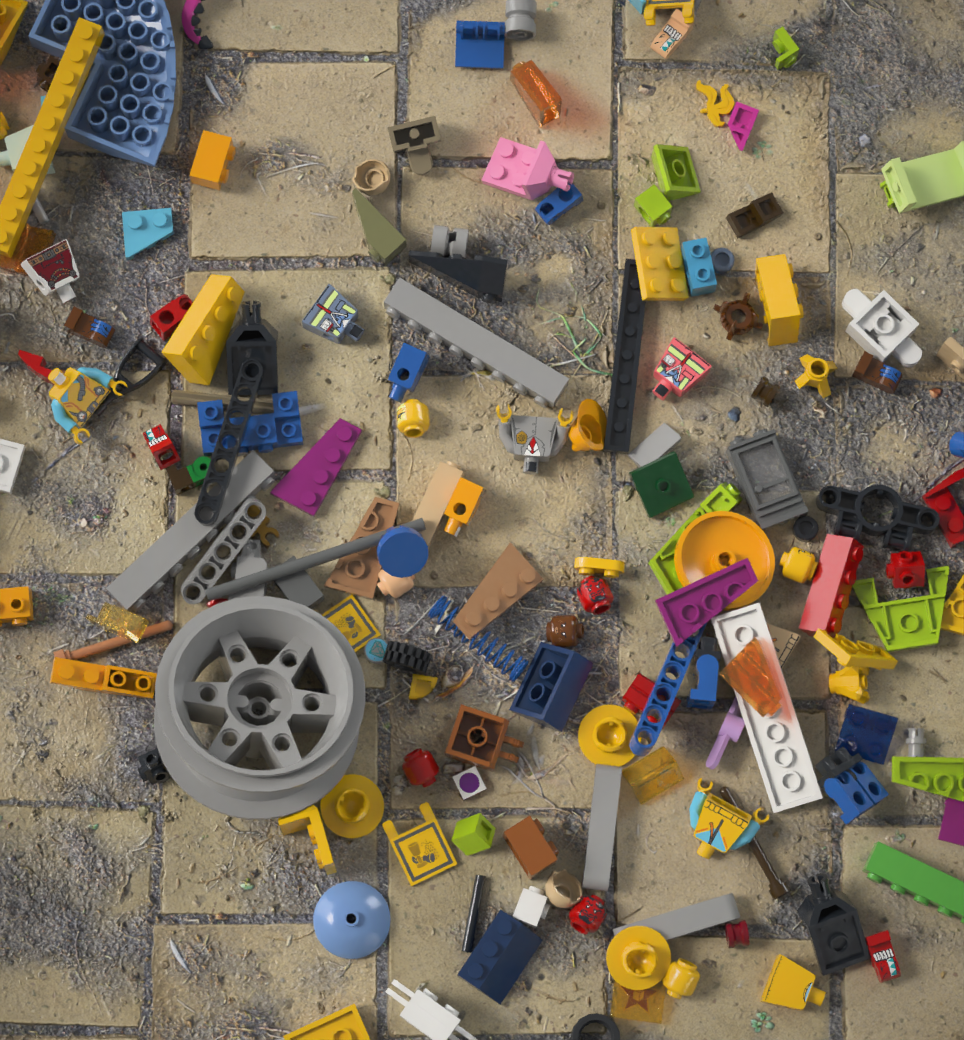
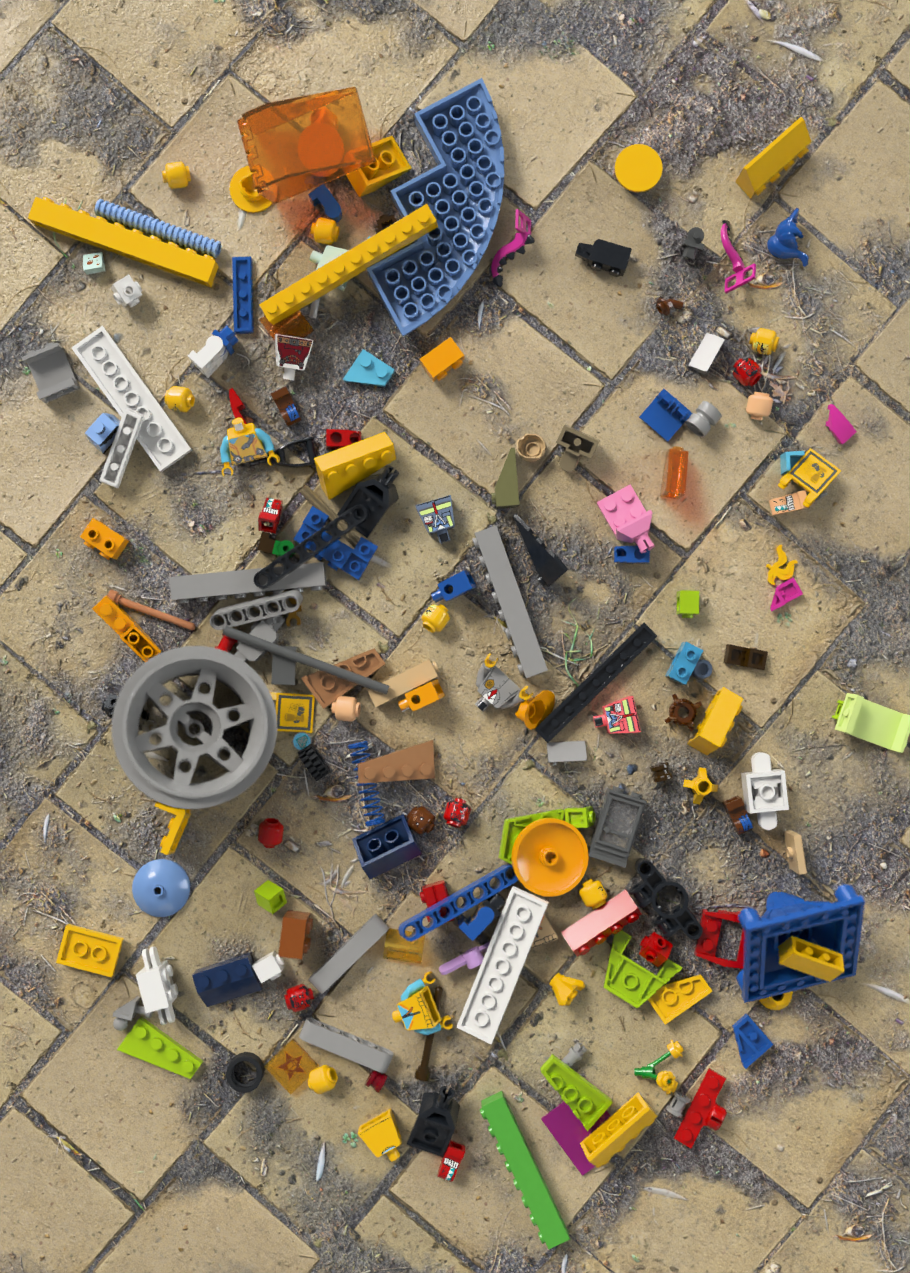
camera: 40 degrees right, 10 degrees up
clear yellow panel [85,602,149,643] -> none
magenta wing [270,418,362,517] -> none
yellow piece [320,774,384,839] -> none
blue piece [377,525,429,578] -> none
yellow flag [382,802,457,886] -> none
yellow tile [409,674,438,700] -> none
light grey wheel [431,225,469,258] -> none
dark orange hinge [445,704,524,772] -> none
tile [452,766,486,801] -> none
black bar [461,875,486,953] -> none
tan hair [545,869,583,908] -> none
yellow plate [574,557,625,578] -> none
yellow piece [578,705,641,766] -> none
yellow piece [606,926,671,990] -> none
dark green plate [629,451,694,518] -> none
yellow plate [631,227,689,301] -> none
lime slope [651,144,701,201] -> none
magenta wing [655,558,758,647] -> none
clear orange slope [719,636,783,717] -> none
lime bracket [772,26,799,70] -> none
black tile [793,516,819,542] -> none
yellow wing [814,628,898,670] -> none
blue hips [815,746,889,825] -> none
clear blue hinge [834,704,898,765] -> none

